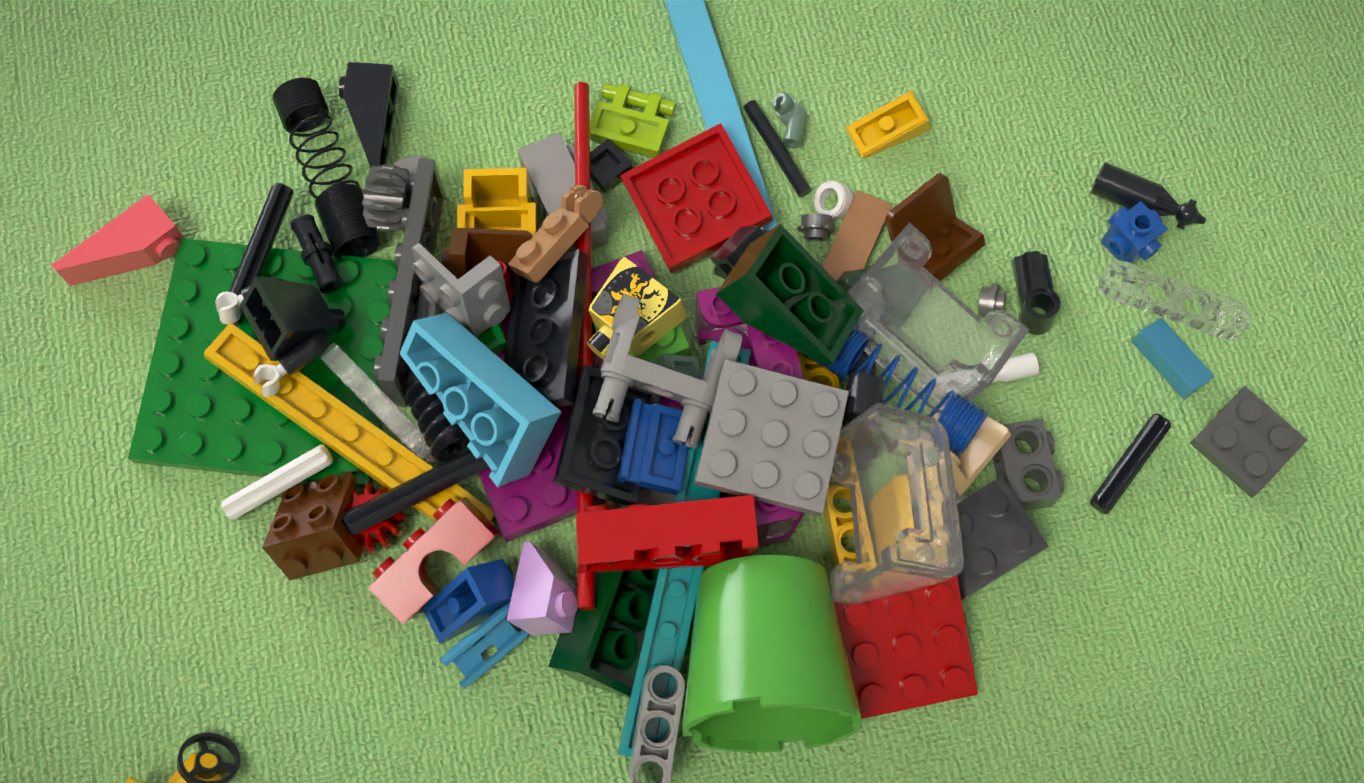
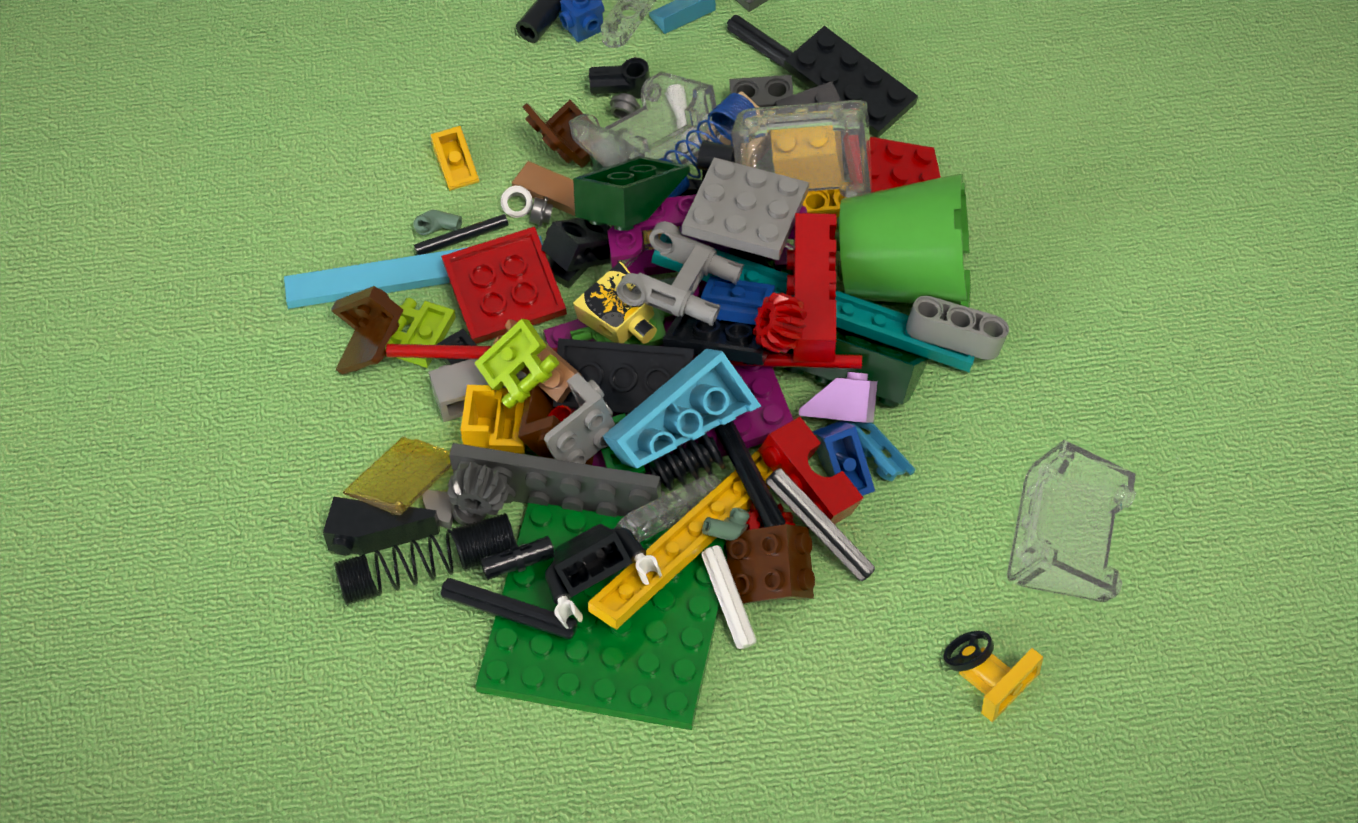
camera: 80 degrees left, 15 degrees down
coral slope [52,194,184,286] -> none
none -> reddish brown bracket [331,286,403,375]
none -> clear yellow piece [343,437,452,516]
none -> lime plate [474,319,559,409]
none -> sand green arm [702,507,750,541]
none -> red gear [753,292,807,353]
none -> axle [766,468,875,582]
none -> black plate [783,26,918,138]

